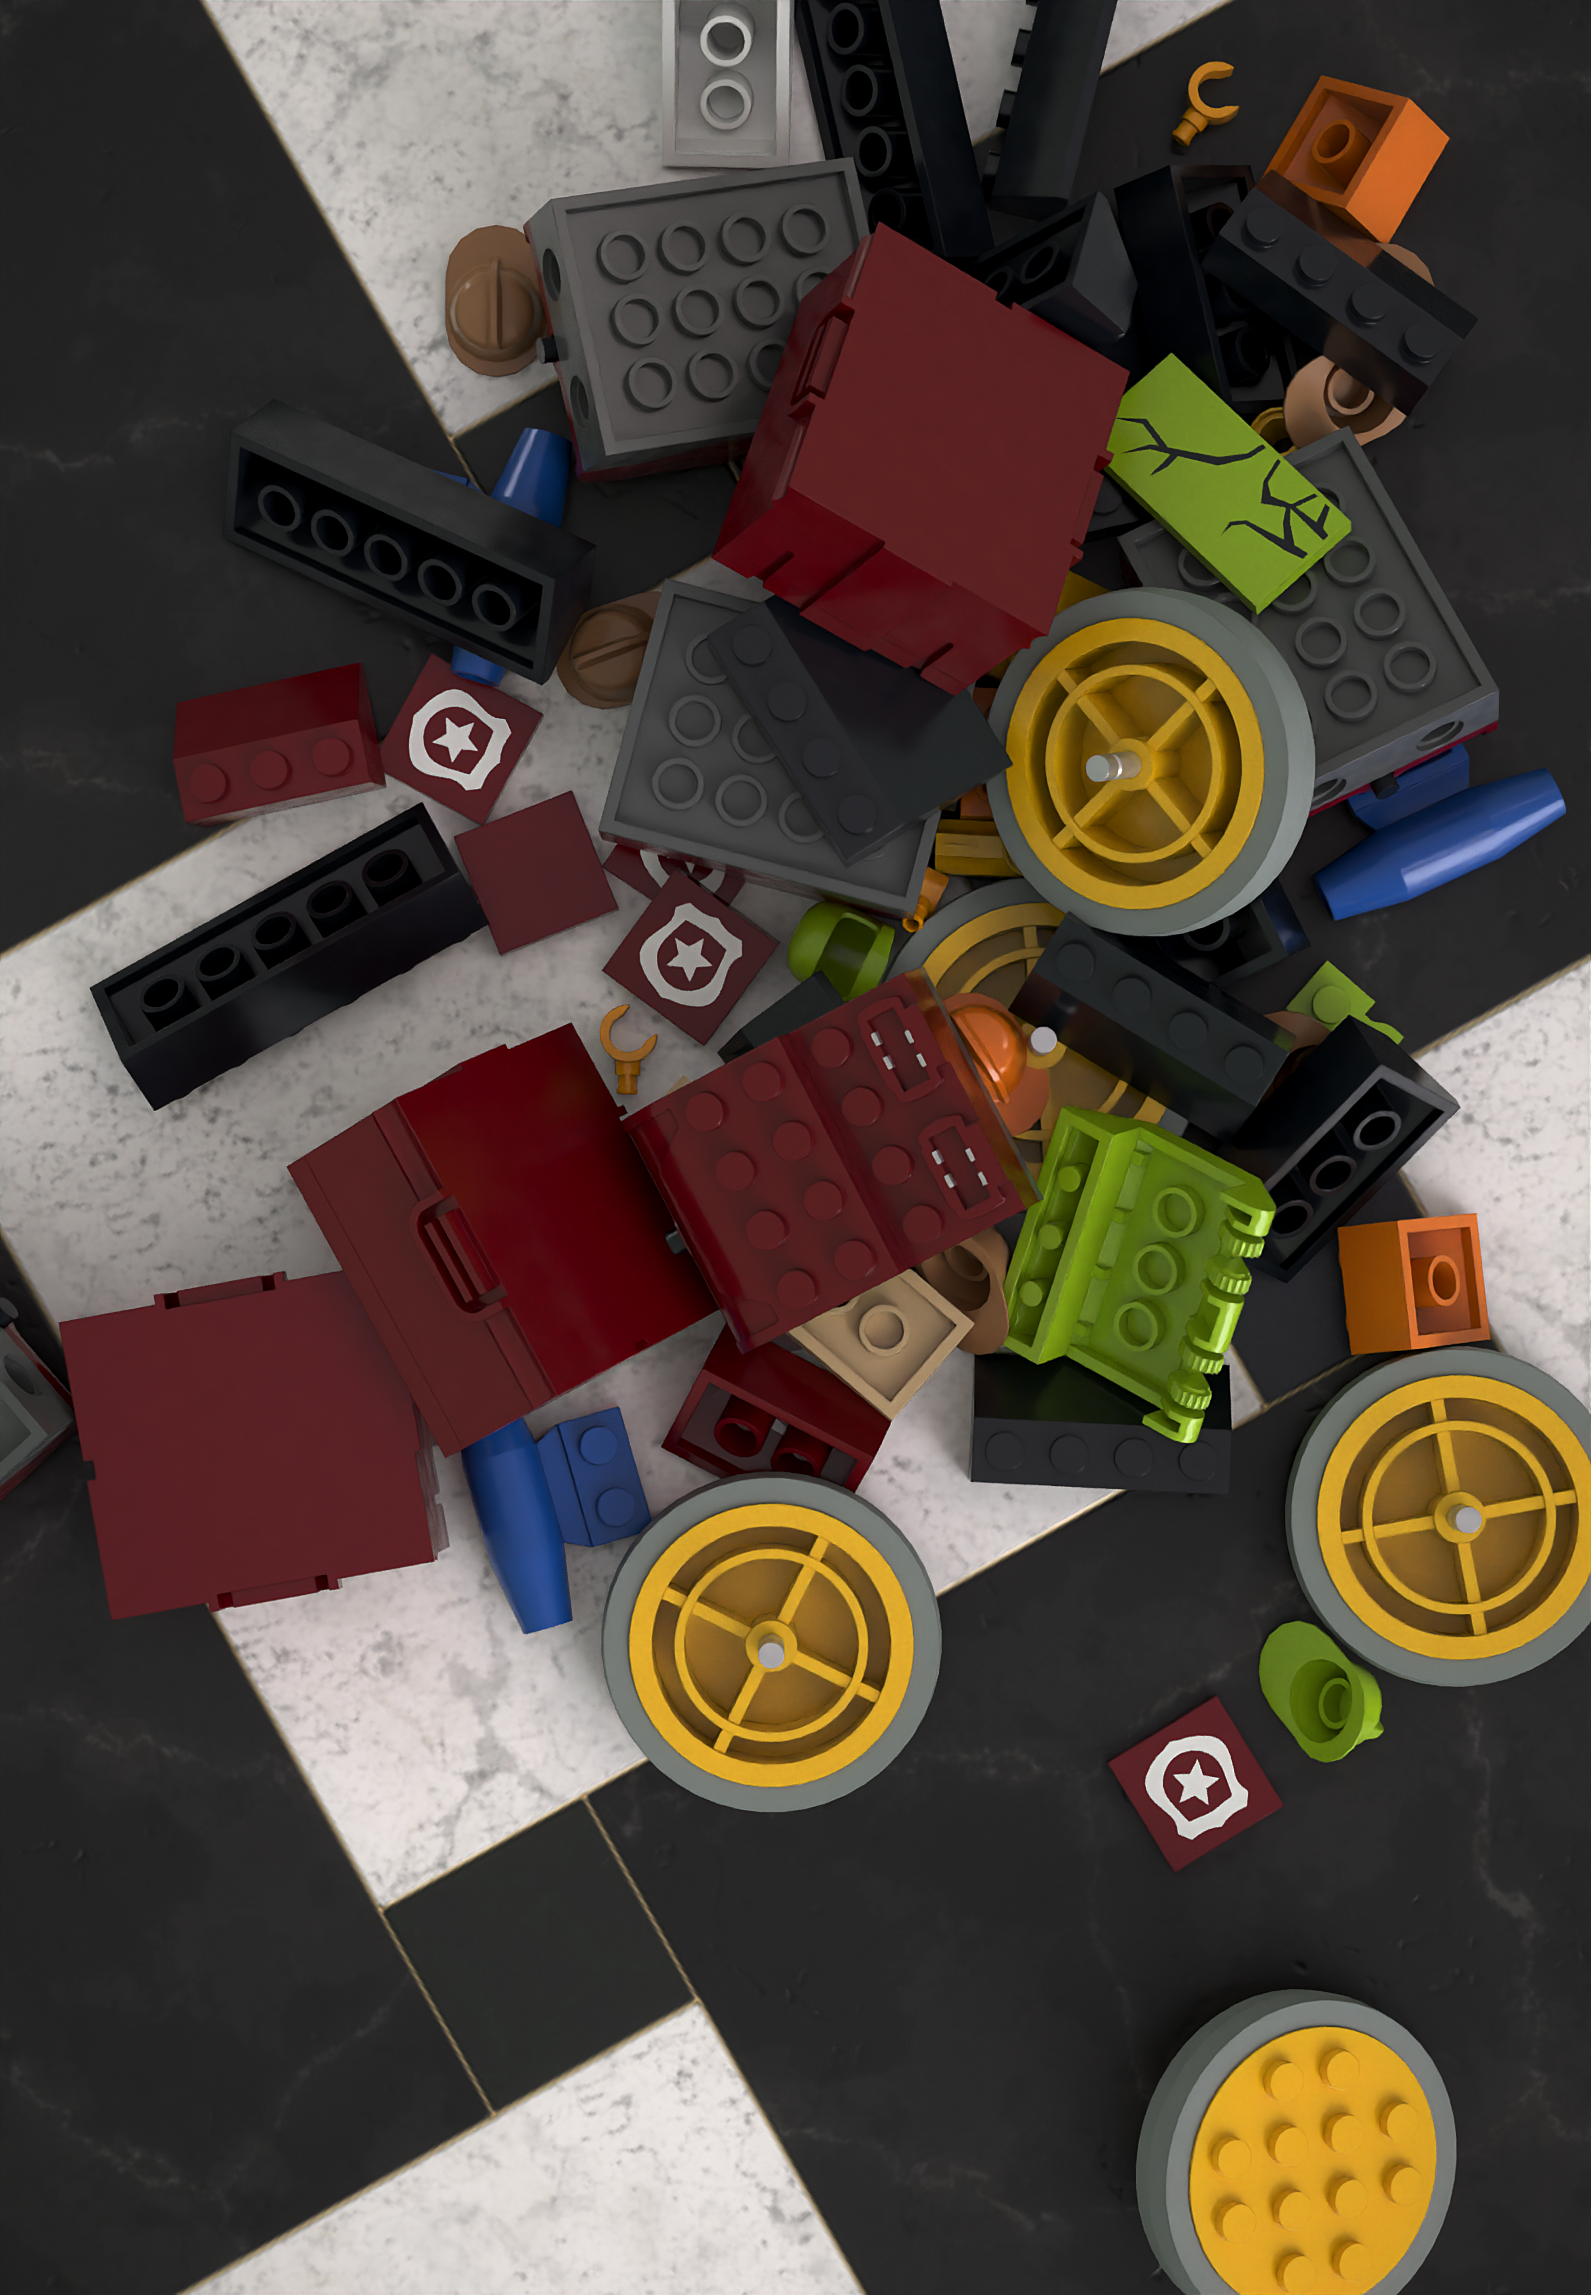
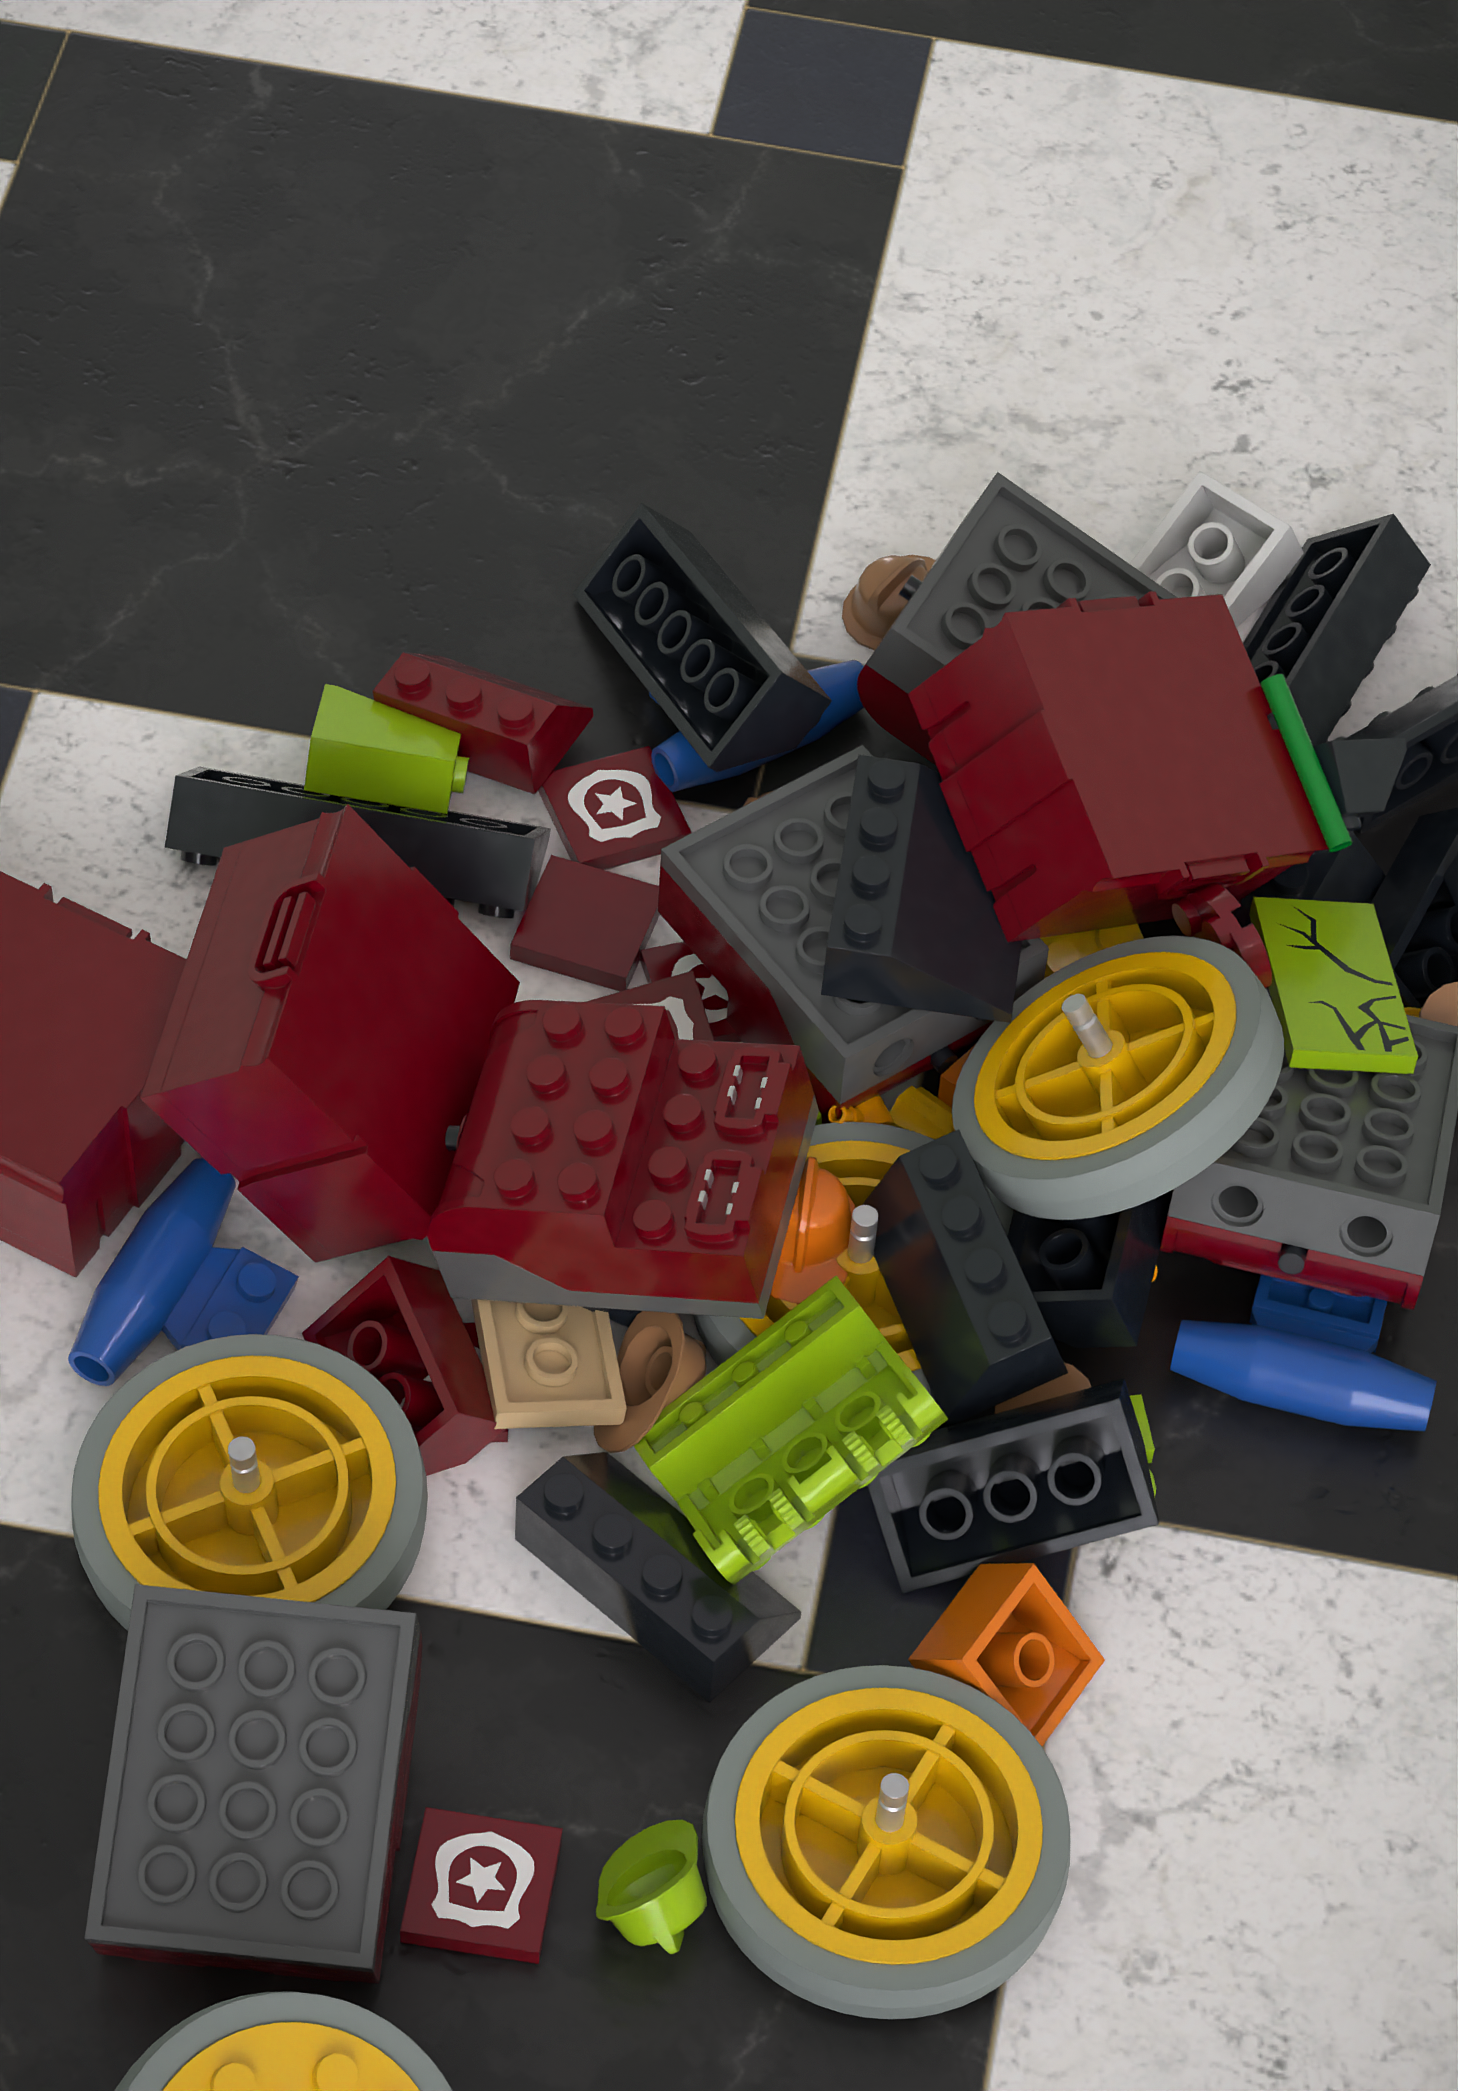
camera: 35 degrees right, 35 degrees down
none -> dark grey piece [84,1584,422,1984]
none -> lime slope [304,684,469,814]
none -> dark red plate [1172,883,1272,988]
none -> green bar [1260,674,1353,852]

